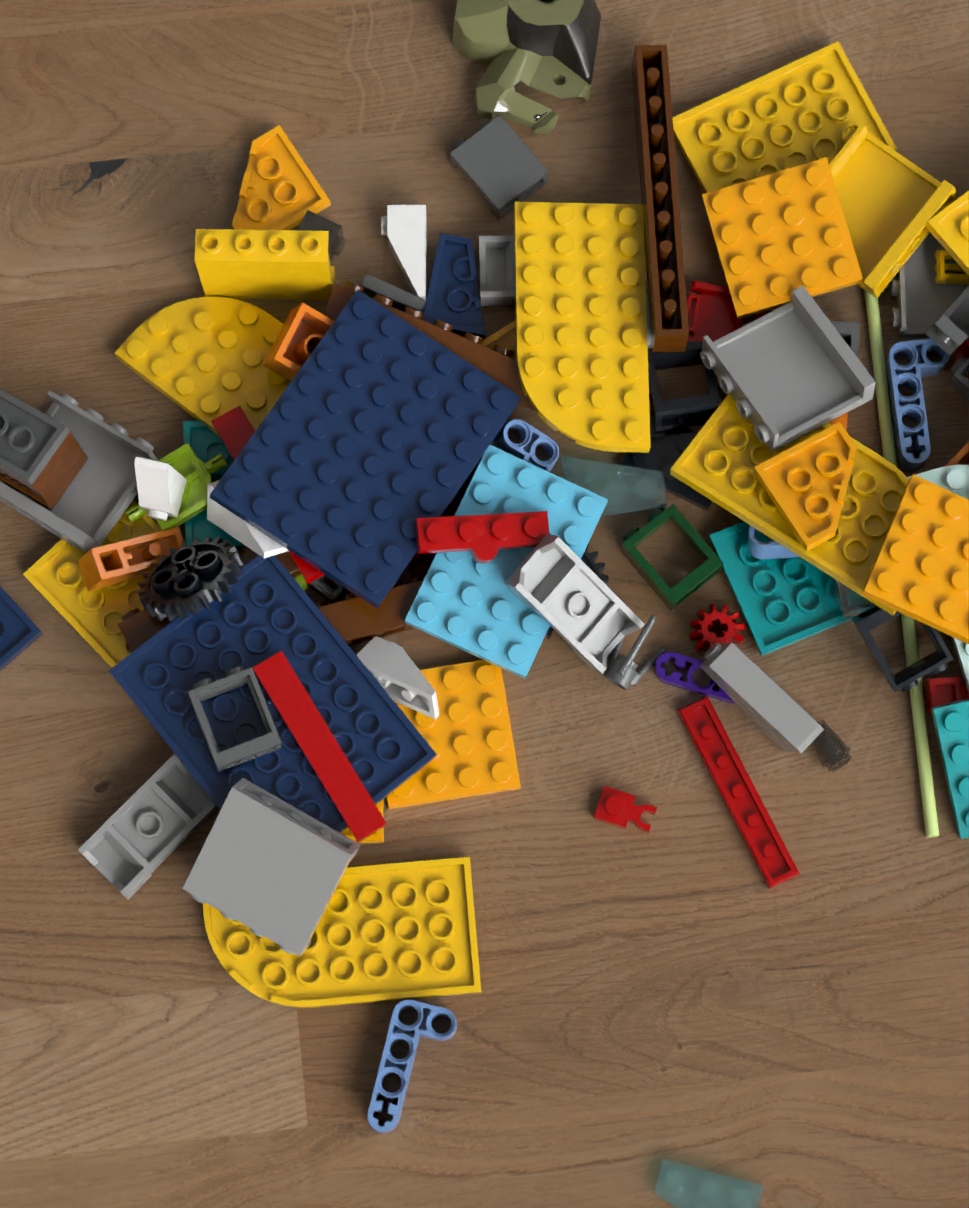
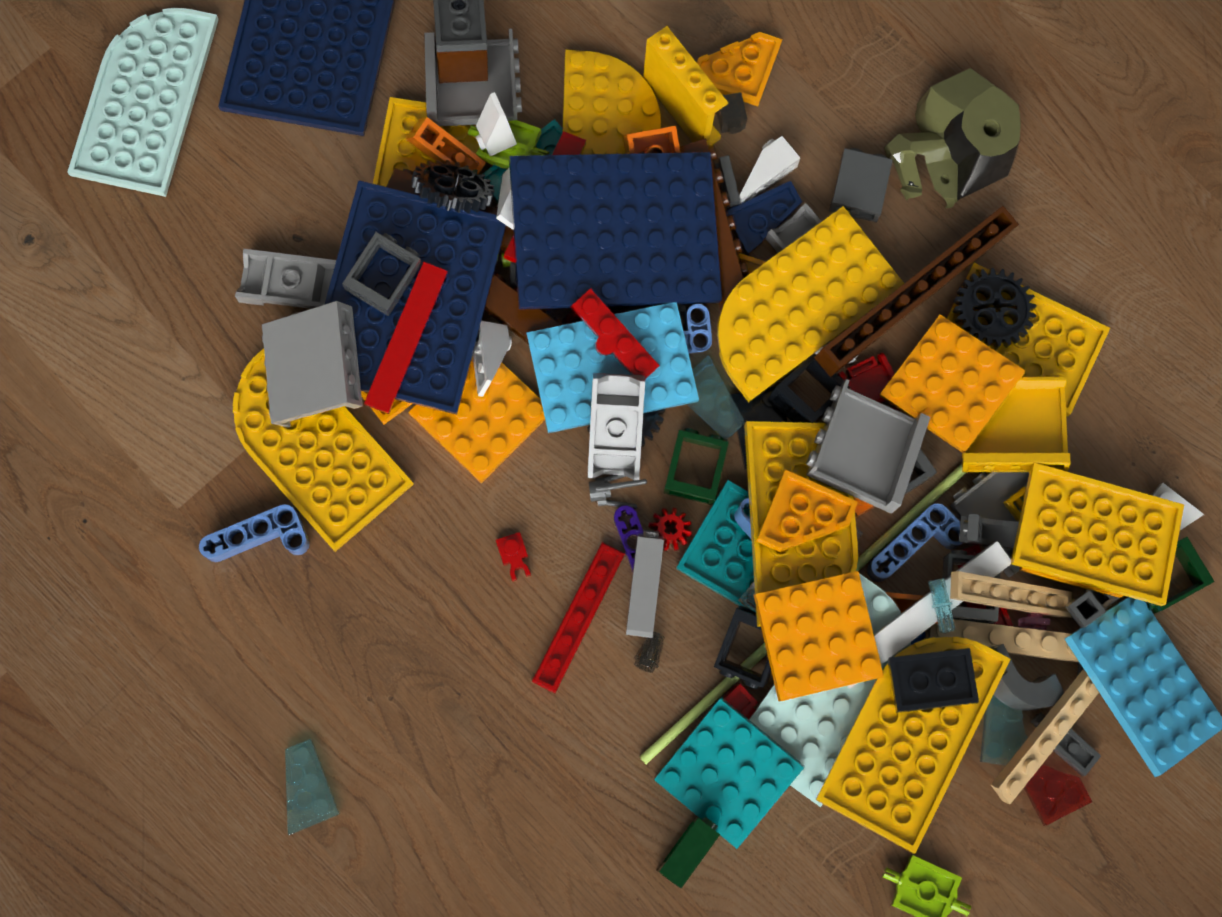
camera: 45 degrees right, 0 degrees up
none -> black gear [953,268,1037,350]

